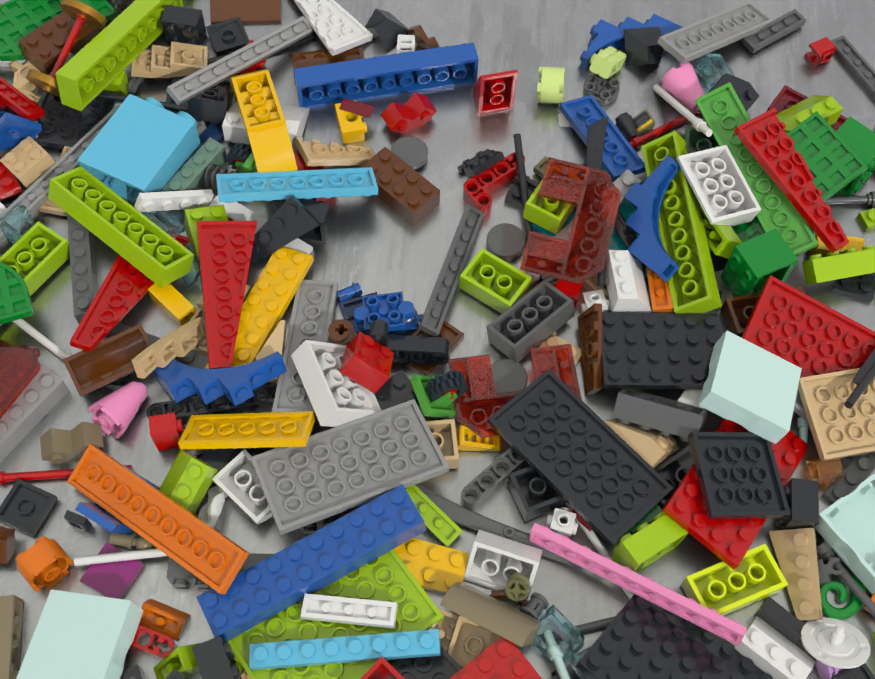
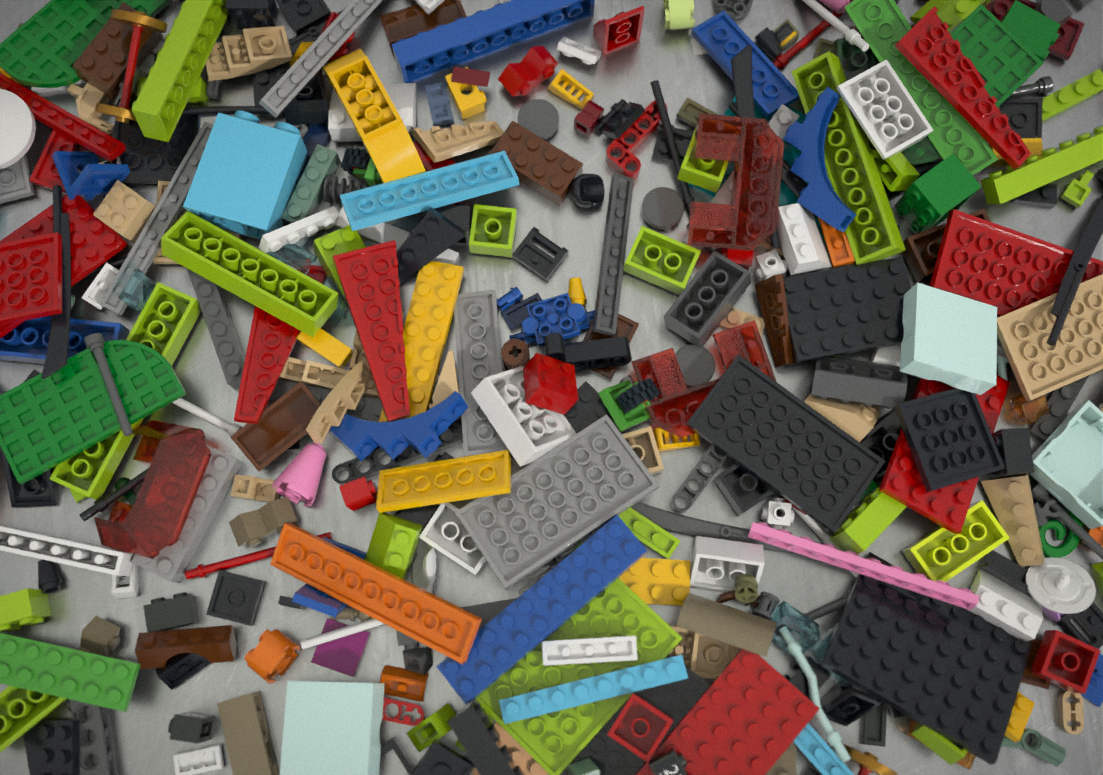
camera: 10 degrees left, 15 degrees up
none -> tan slope [230,474,280,502]
none -> tan slope [279,357,349,390]
none -> dark grey slope [402,647,433,675]
none -> sand blue slope [425,82,454,126]
none -> lime brick [469,204,517,257]
none -> black plate [512,227,569,281]
none -> yellow slope [547,69,594,110]
none -> white plate [557,37,602,64]
none -> yellow cone [568,277,587,308]
none -> black hair [571,173,605,207]
none -> dark red leg [574,100,605,137]
none -> black plate [999,98,1043,139]

